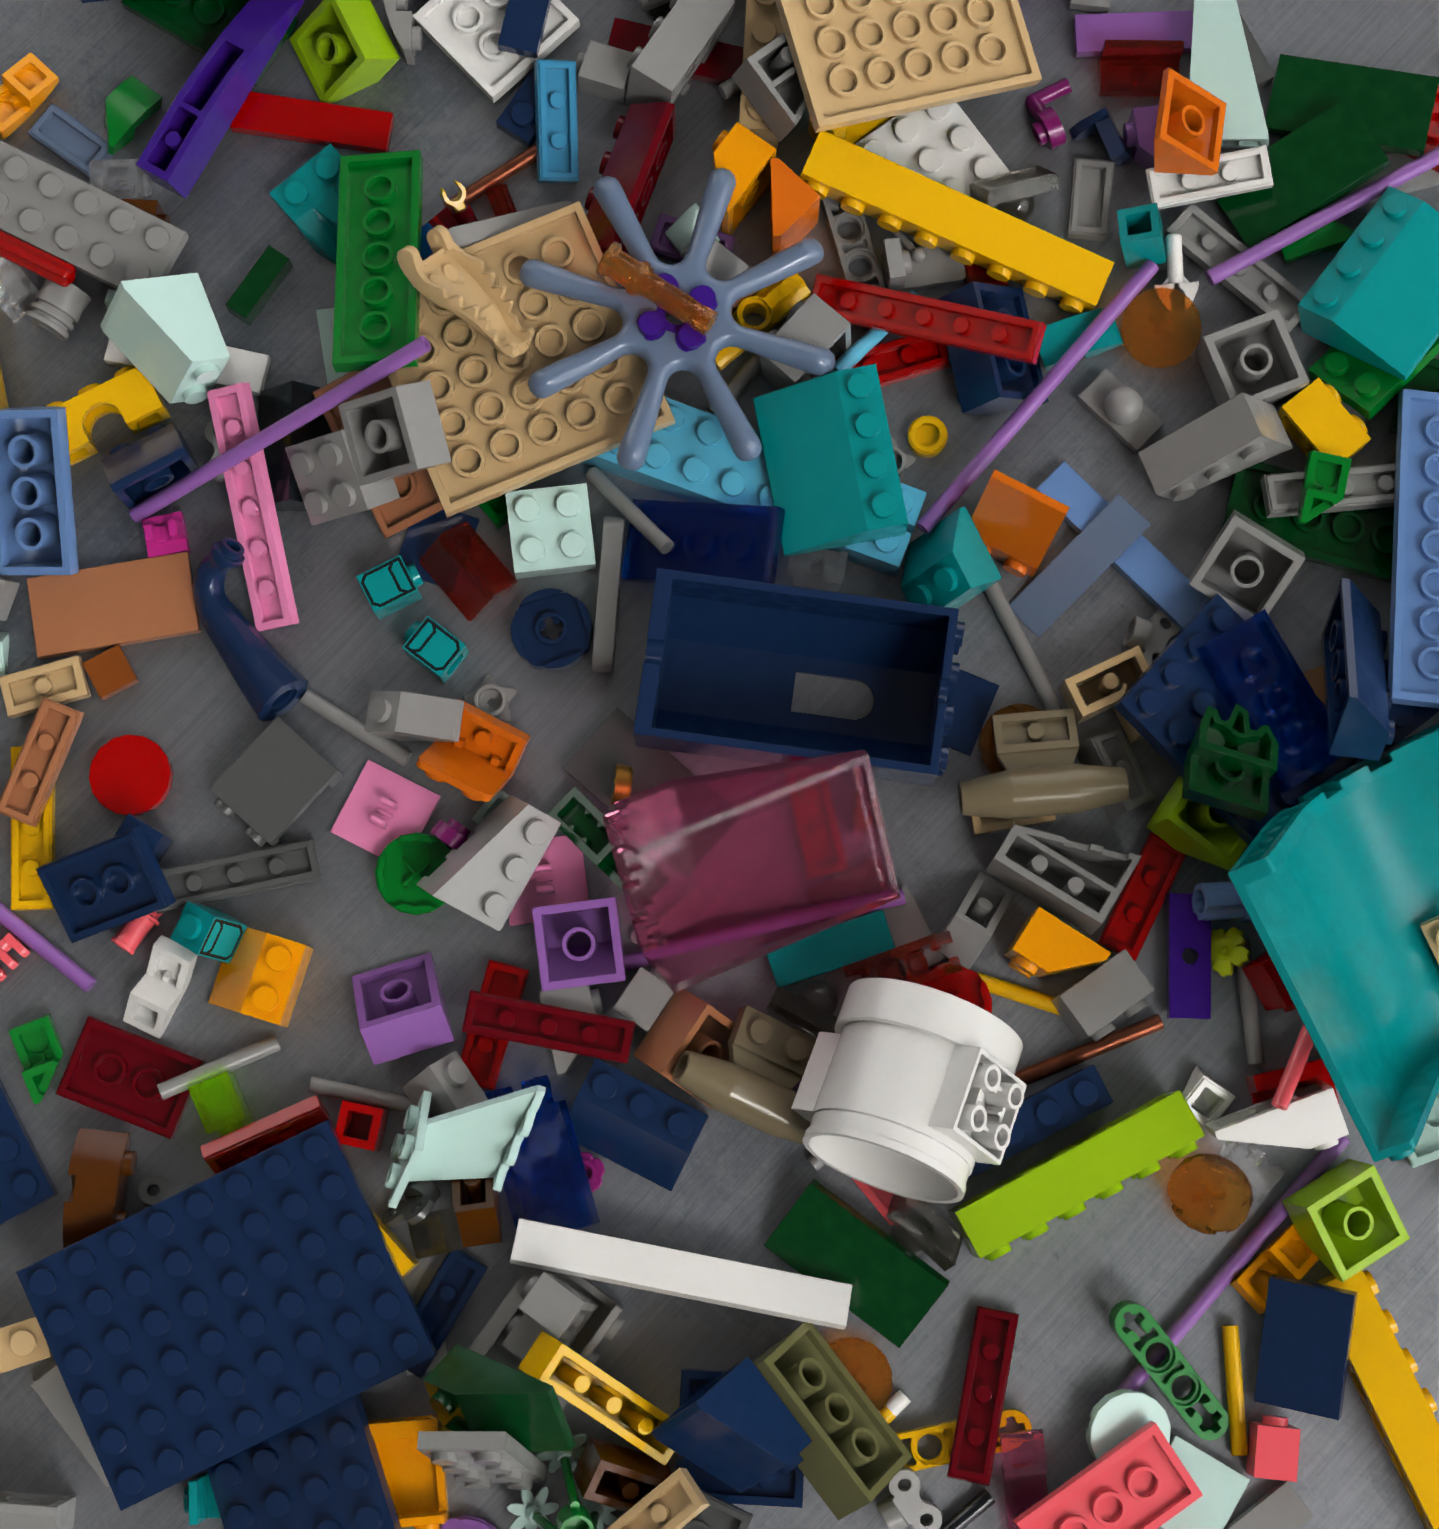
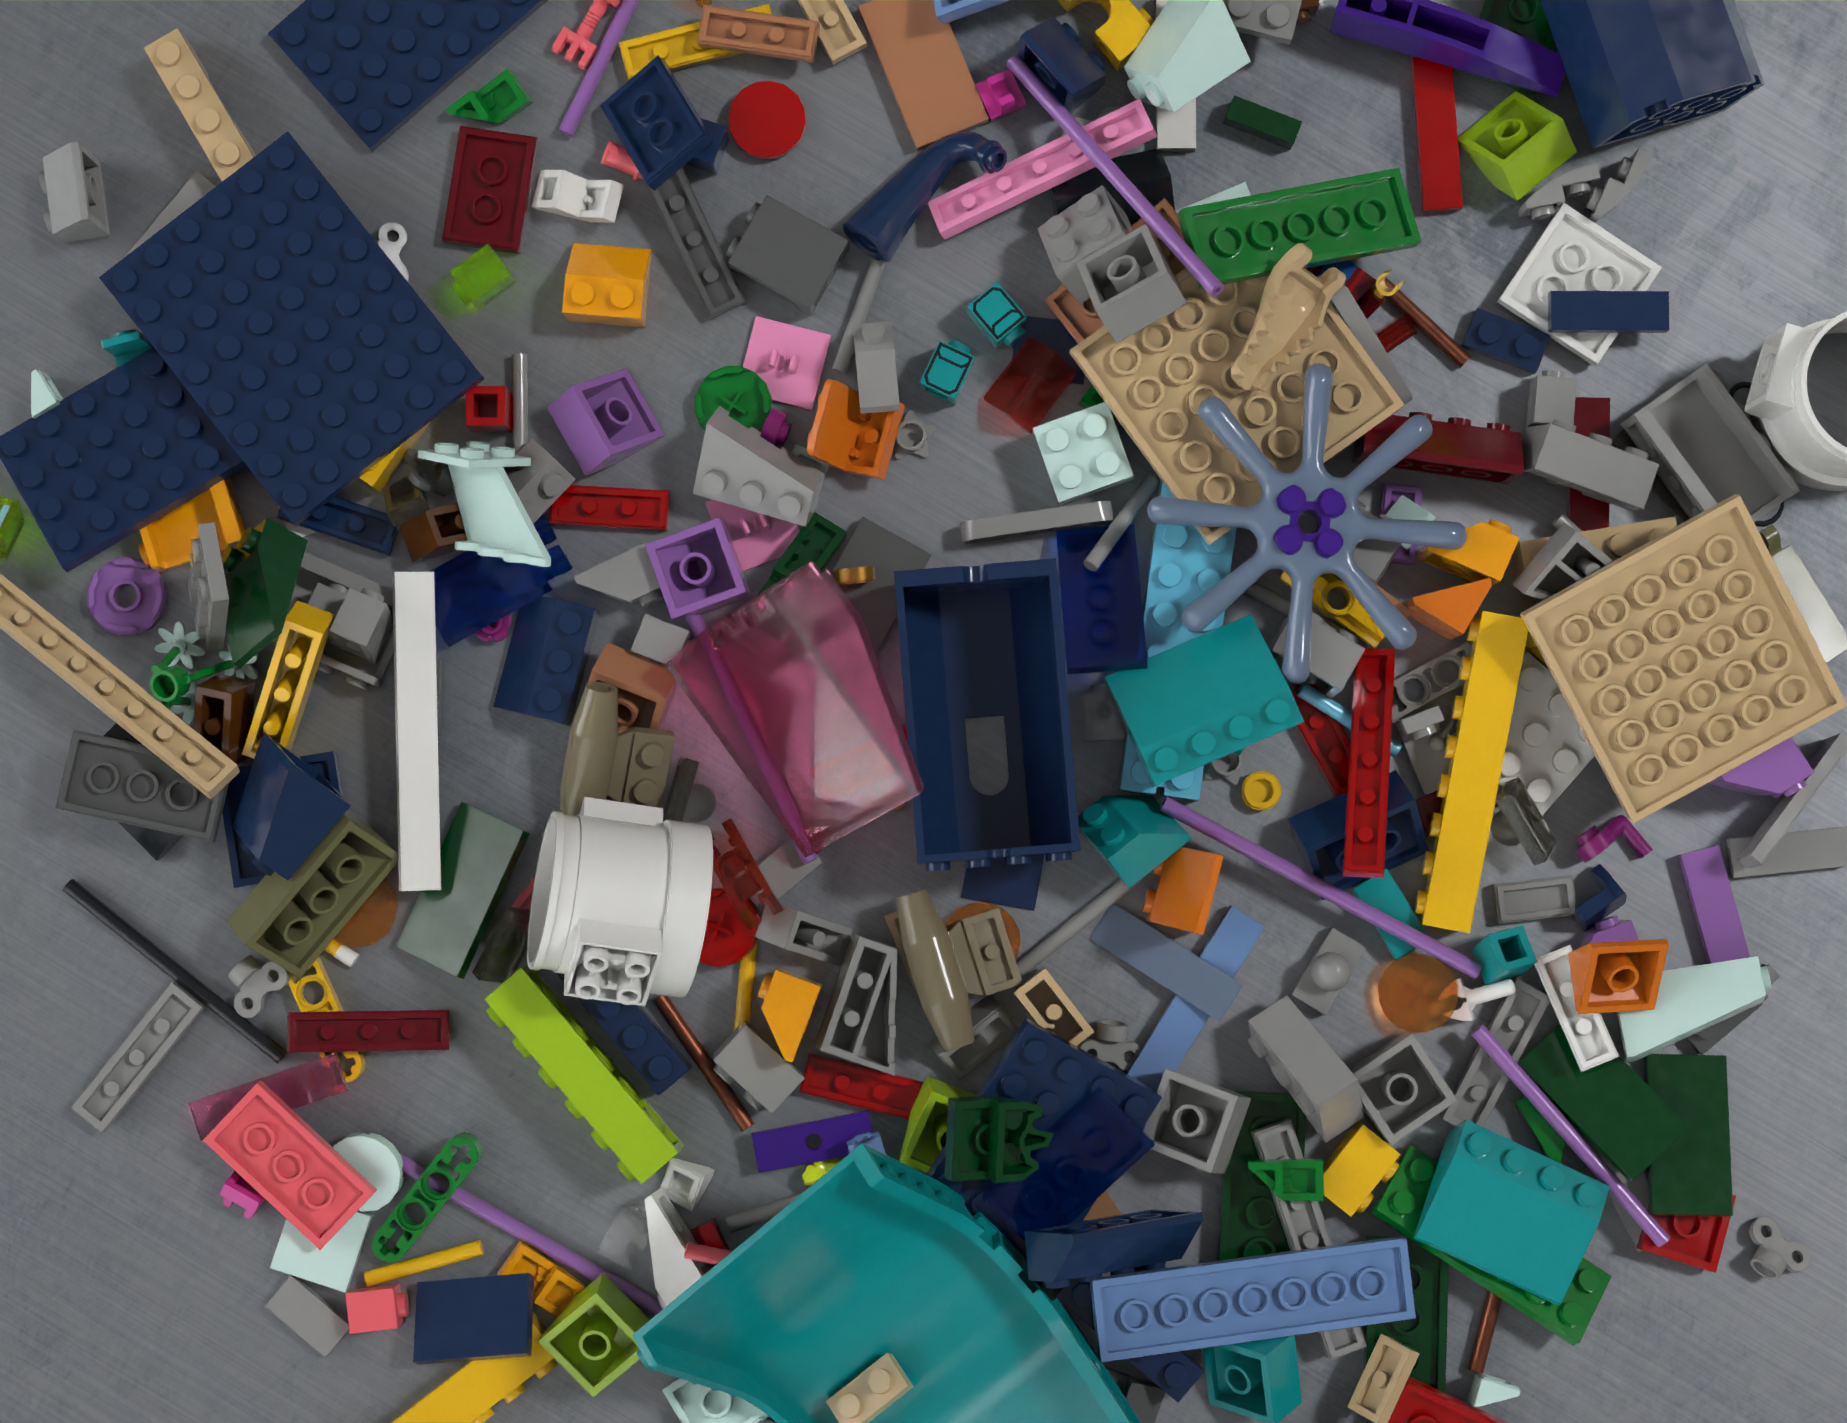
camera: 75 degrees right, 5 degrees up
reddish brown brick [63,1128,137,1248] -> none
dark orange tile [82,644,140,701] -> none
light grey bar [157,1035,281,1100] -> none
teal brick [170,901,247,963] -> none
red tile [200,1095,333,1174] -> none
teal plate [269,143,341,264] -> none
dark red tile [462,990,636,1064] -> none
dark blue plate [511,588,593,671] -> none
dark azure tile [534,59,579,184] -> none
clear orange pin [596,242,718,336] -> none
teal tile [765,909,897,989] -> none
clear red panel [1098,40,1184,97] -> none
clear orange tile [1167,1153,1253,1235] -> none

